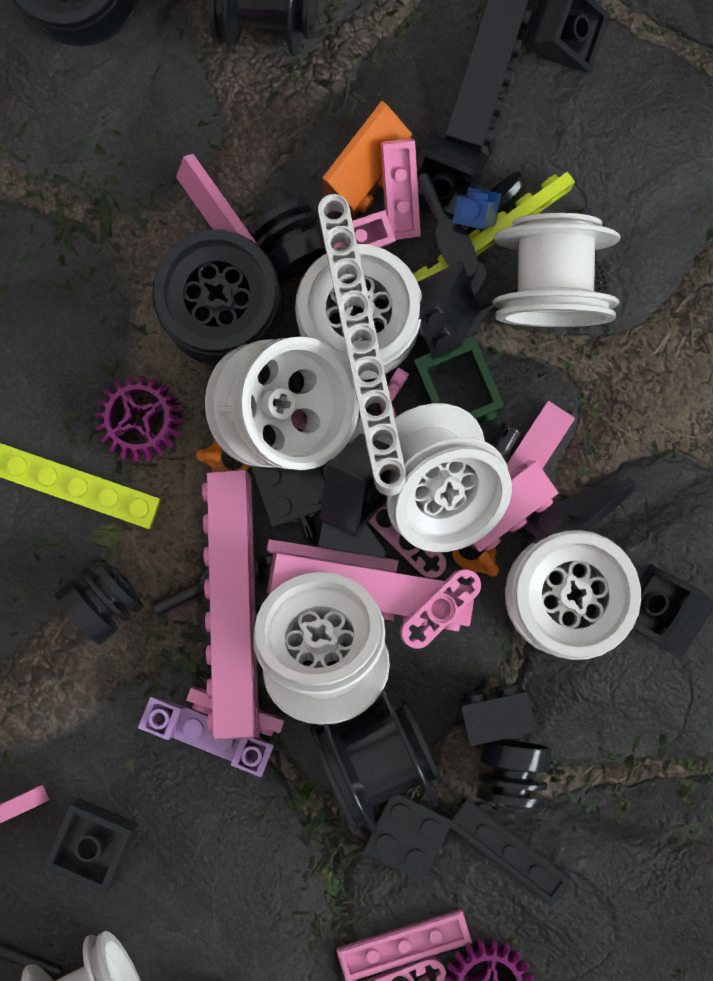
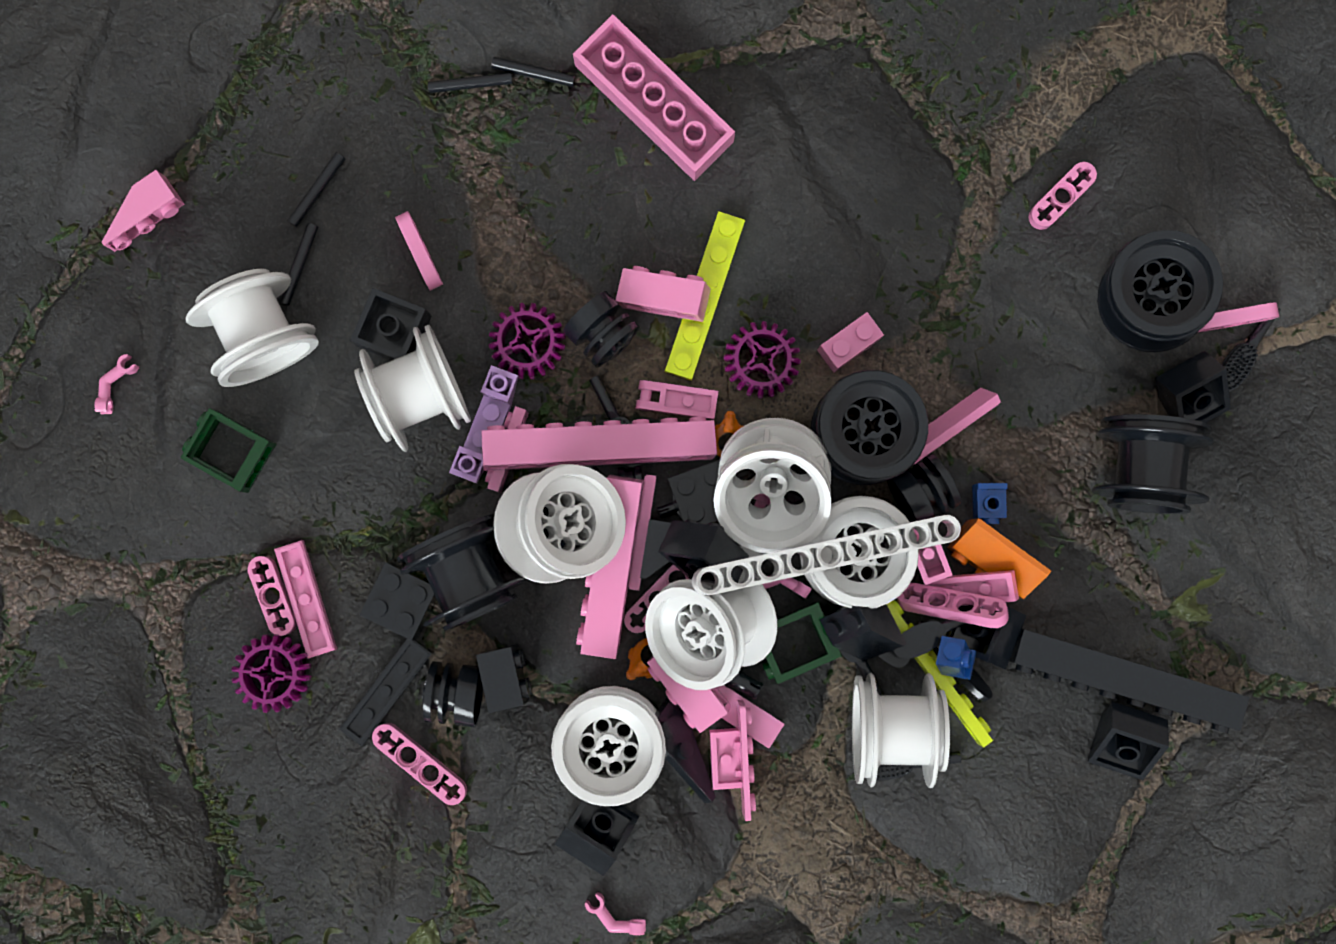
camera: 90 degrees right, 0 degrees up
bright pink beam [400,569,481,649] -> none
none -> white wheel [354,325,471,452]
none -> bright pink beam [372,723,467,805]
none -> magenta gear [489,303,566,380]
none -> bright pink brick [615,266,711,322]
none -> bright pink plate [635,380,718,420]
none -> bright pink bracket [709,700,756,821]
none -> bright pink brick [817,312,884,373]
none -> bright pink beam [897,583,1009,628]
none -> blue brick [972,483,1007,524]

